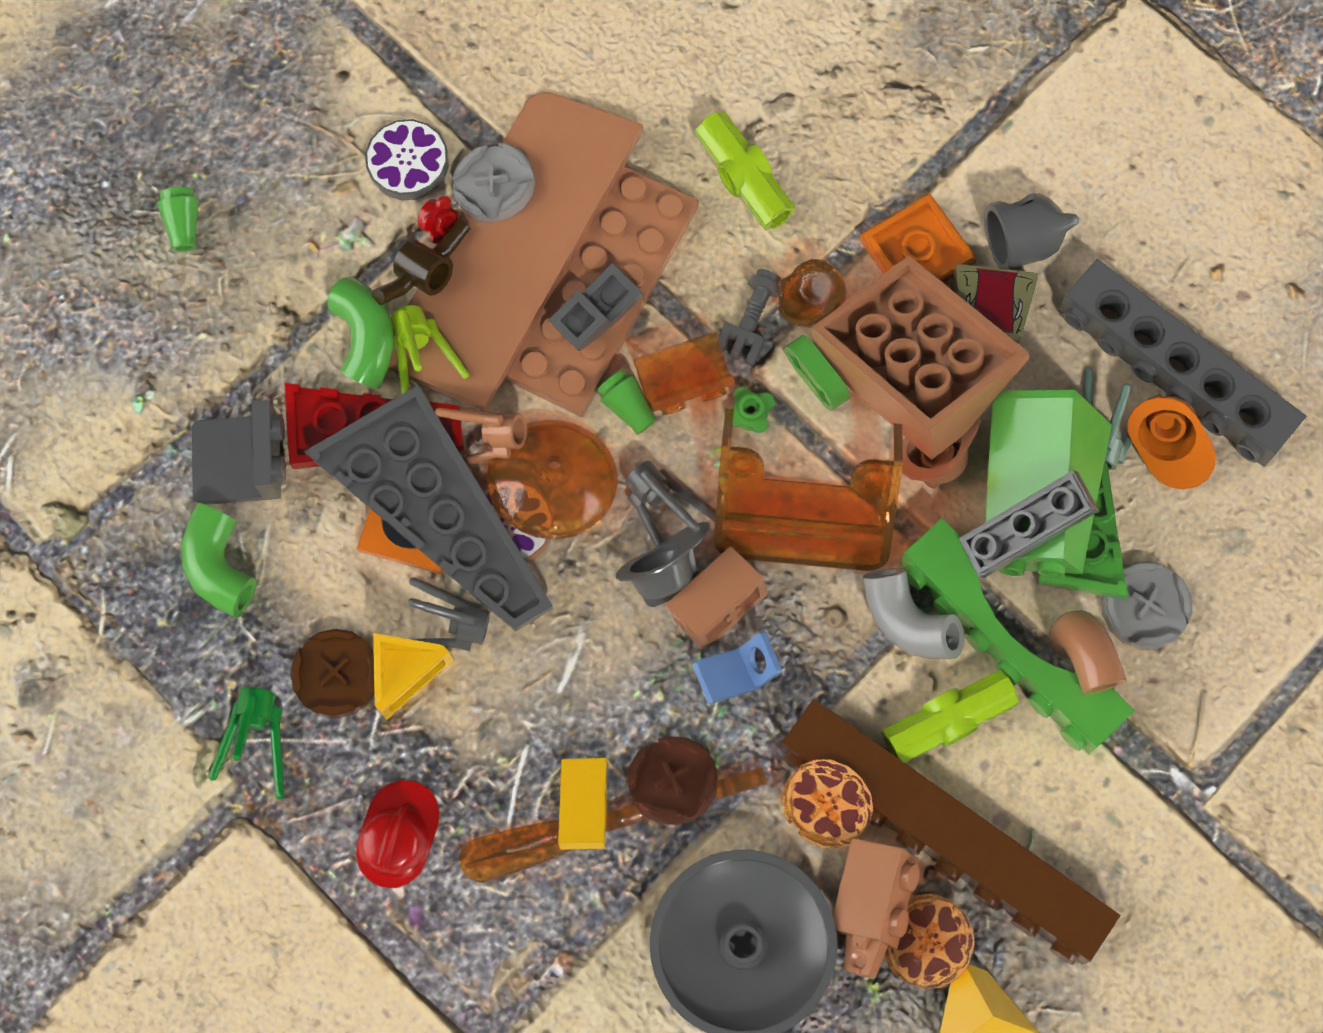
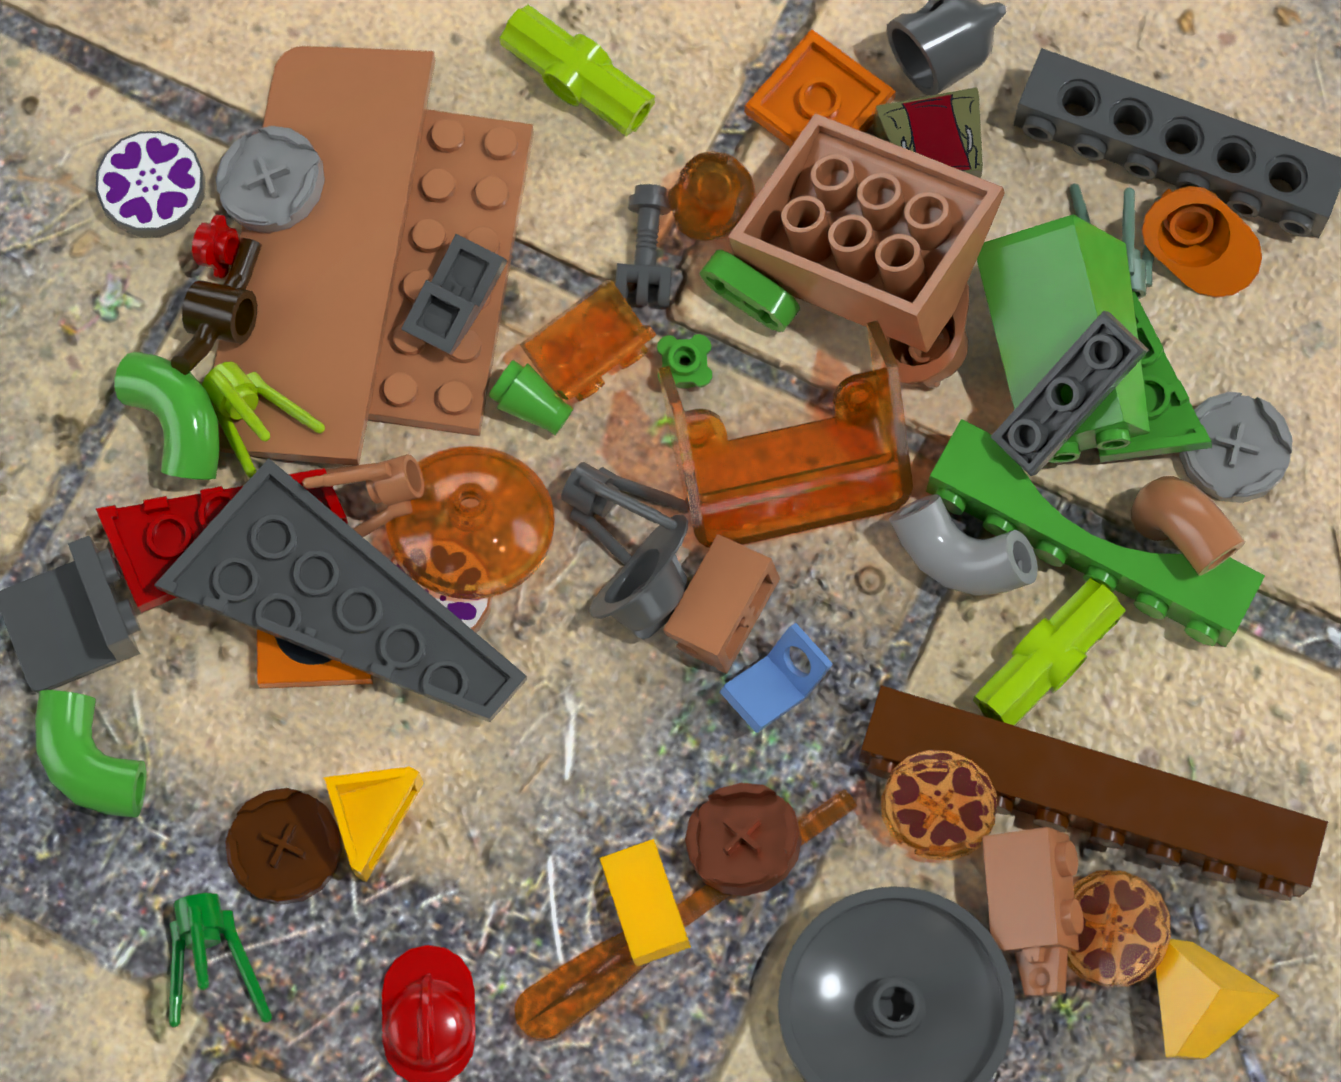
camera: 20 degrees left, 0 degrees up
dark grey plant [408,577,491,651] -> none

